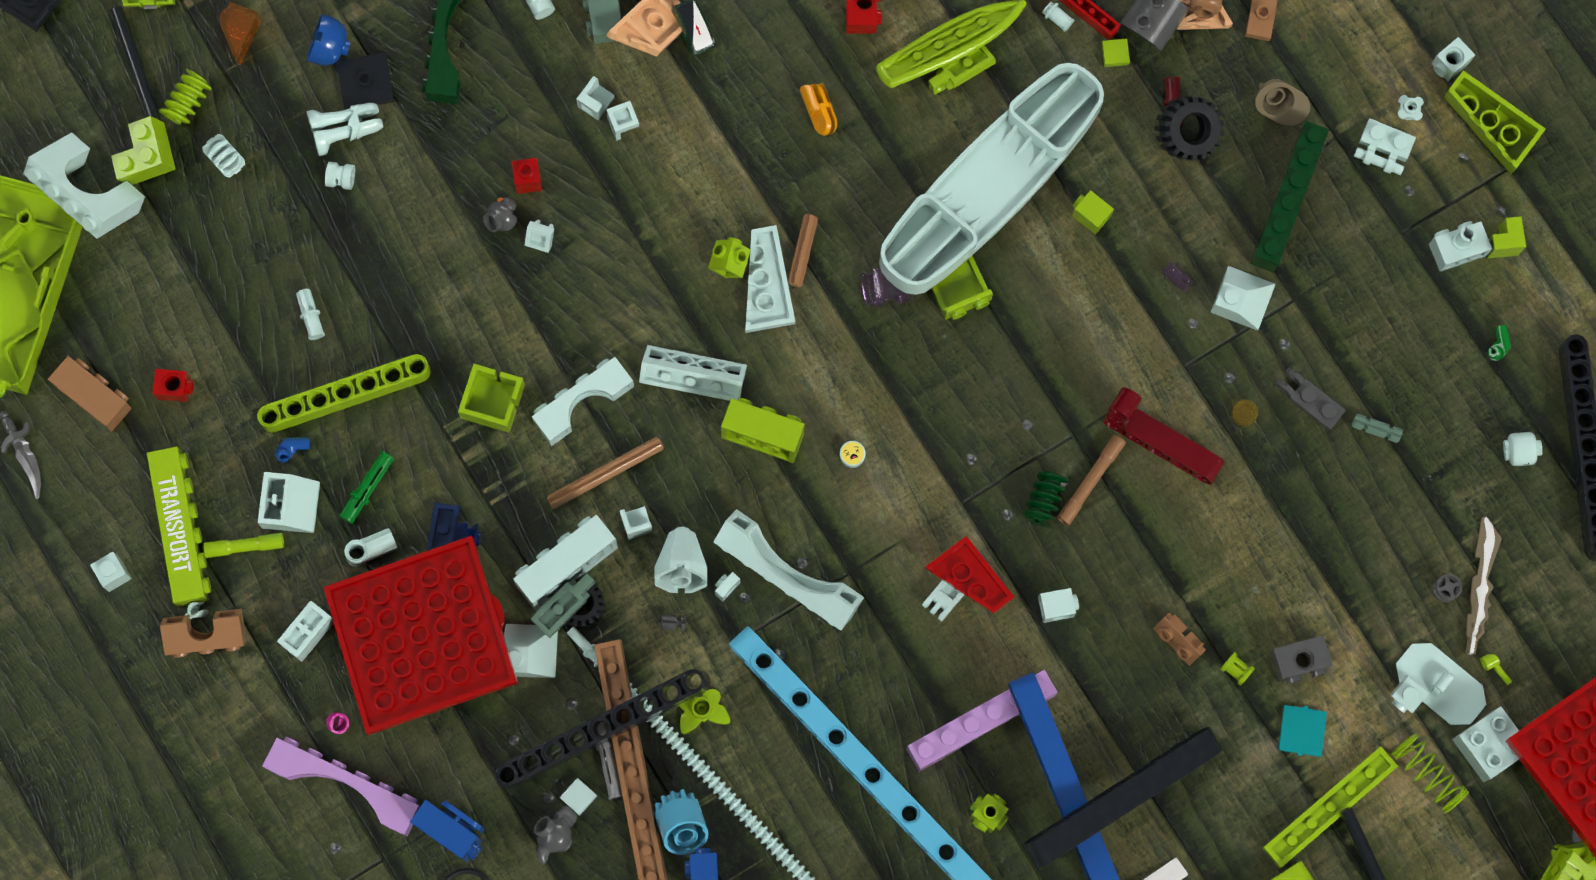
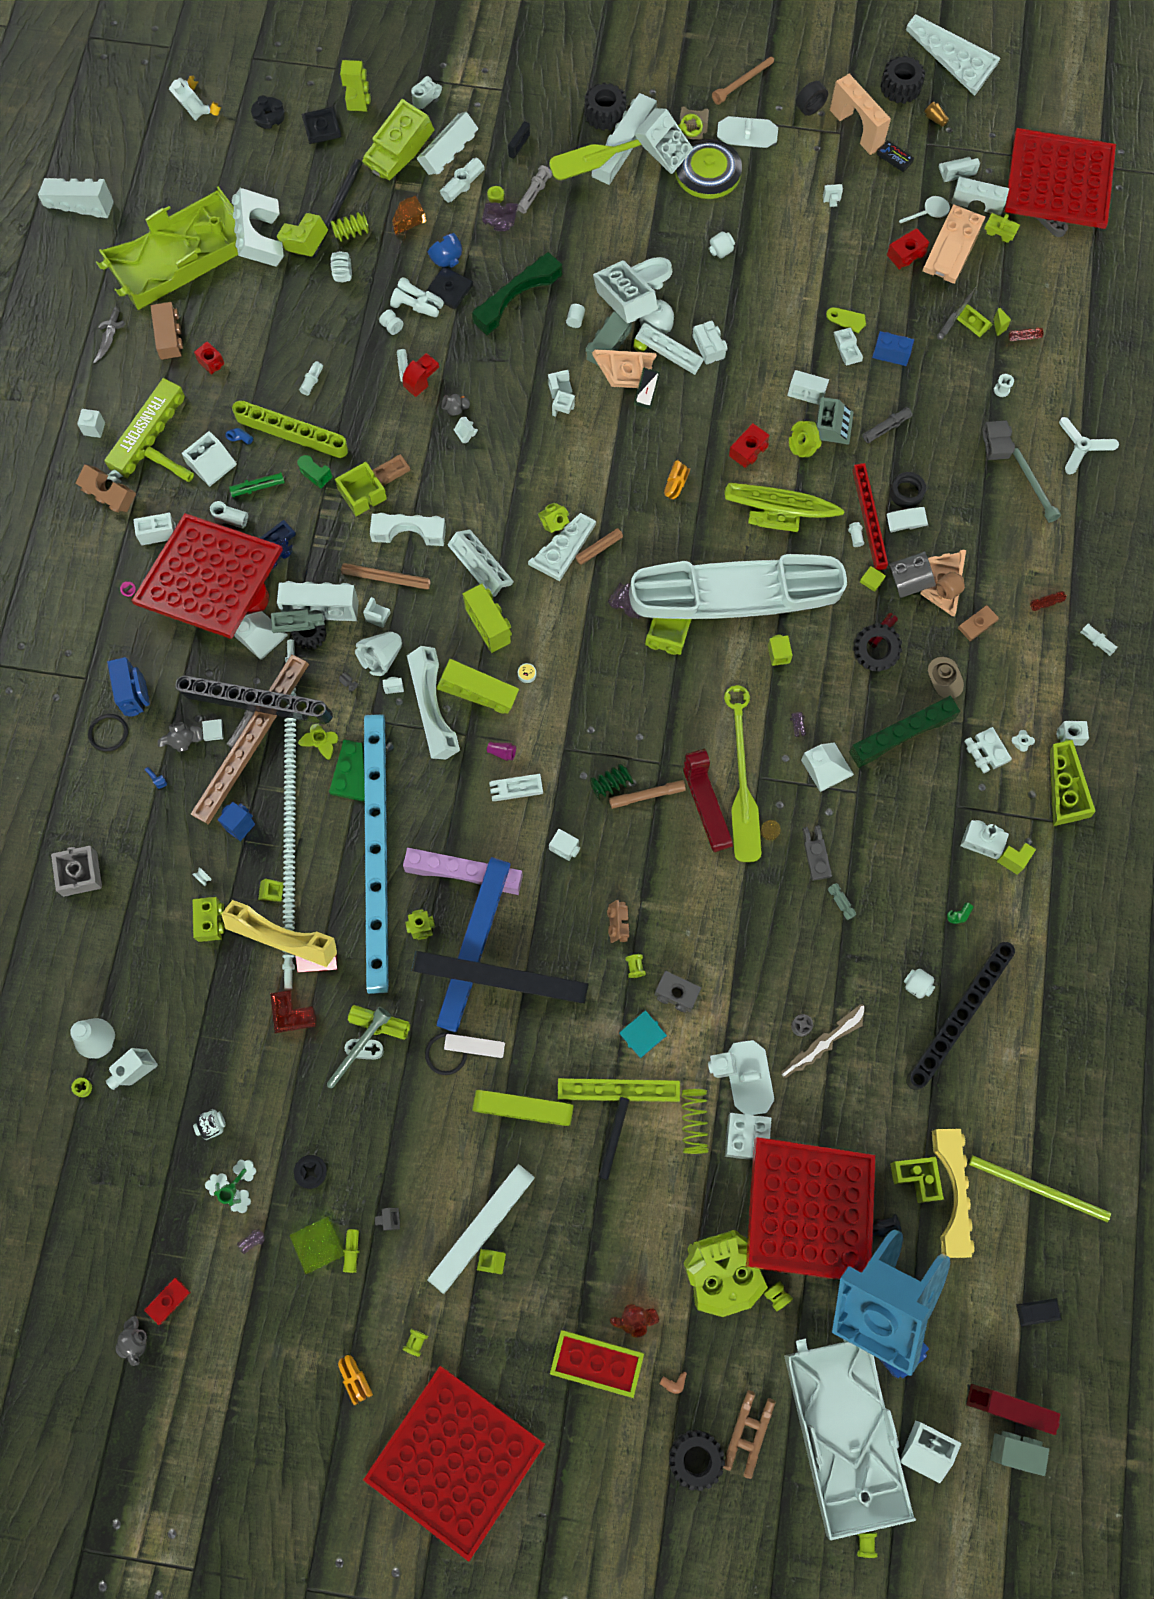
camera: 45 degrees right, 5 degrees down
lavender arch [262,737,420,836] -> none
red brick [512,158,542,194] -> none
medium azure gear [654,789,708,855] -> none
red wing [925,536,1014,614] -> none
lime hand [1480,654,1512,685] -> none
none -> green leg [297,455,333,489]
none -> green wing [329,740,365,802]
none -> medium nougat plate [372,454,410,486]
none -> light aqua axle [397,349,408,382]
none -> red brick [402,353,439,397]
none -> lime wedge [436,659,519,714]
none -> magenta cone [487,742,516,761]
none -> lime piece [724,685,761,862]

